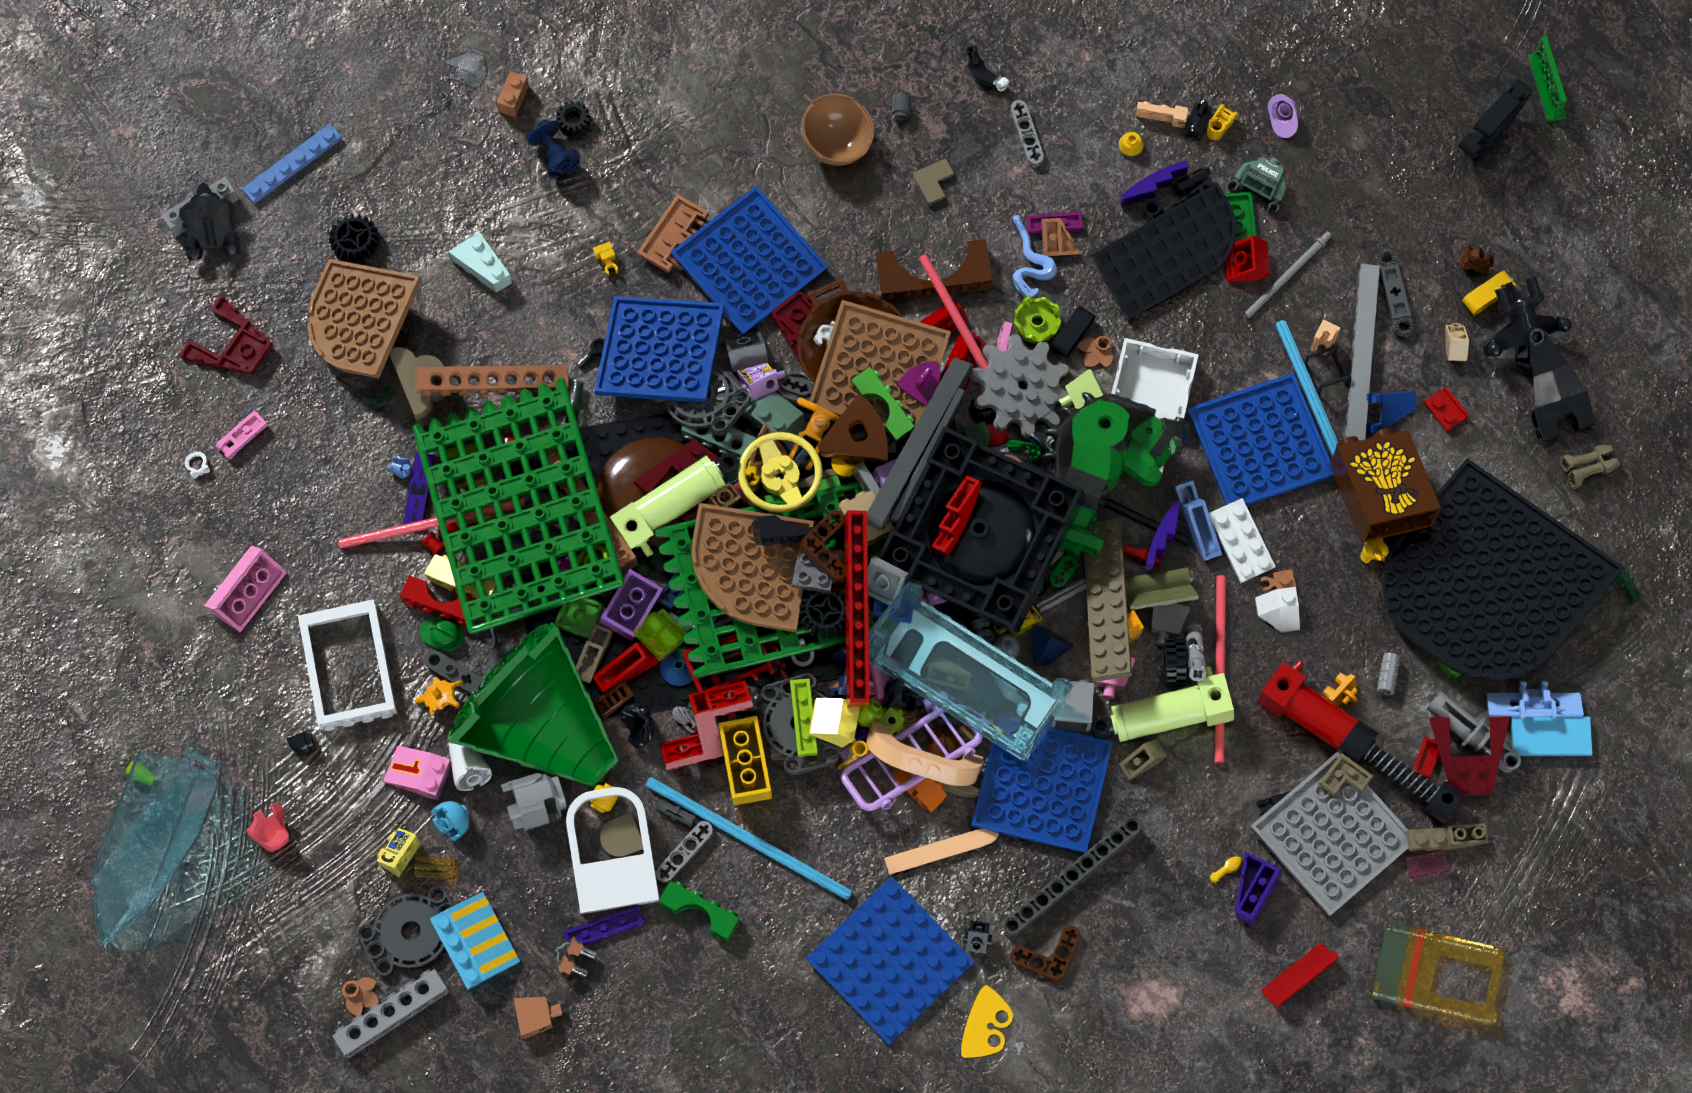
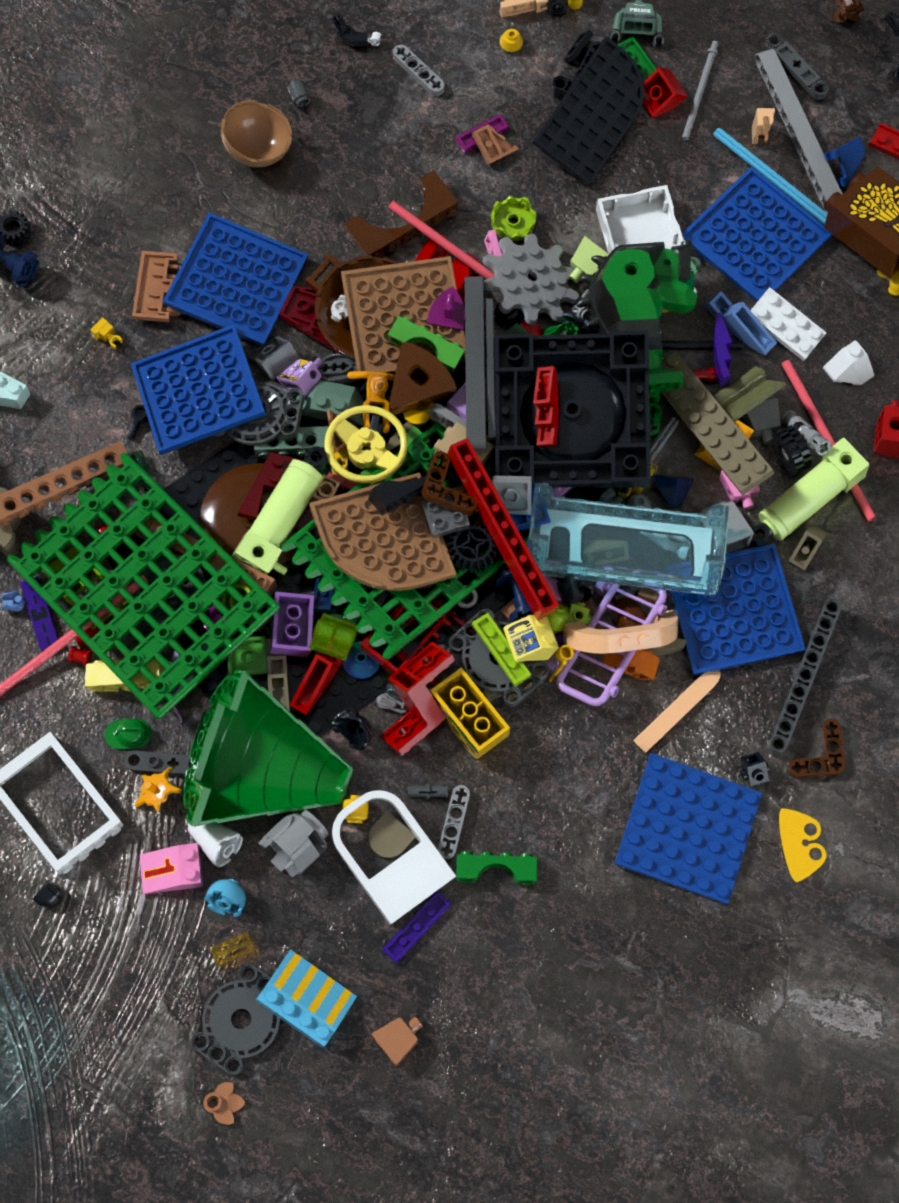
camera: 30 degrees left, 0 degrees up
coral piece [246,802,289,852] -> none
light grey brick [332,969,449,1059] -> none
light yellow slope [377,828,421,877] -> none
red arch [400,575,476,627] -> none
piece [555,937,596,977] -> none
reddish brown slope [592,681,635,720] -> none
medium azure axle [646,777,852,900] -> none
dark tan tile [912,158,954,206] -> none
light blue animal [1013,215,1057,298] -> none
black beam [1050,306,1096,358] -> none
nougat plate [1077,336,1113,368] -> none
dark purple slope [1120,160,1188,206] -> none
nougat plate [1260,569,1296,593] -> none
black piece [1304,345,1352,396] -> none
tan slope [1445,323,1469,361] -> none
yellow beam [1462,271,1516,315] -> none

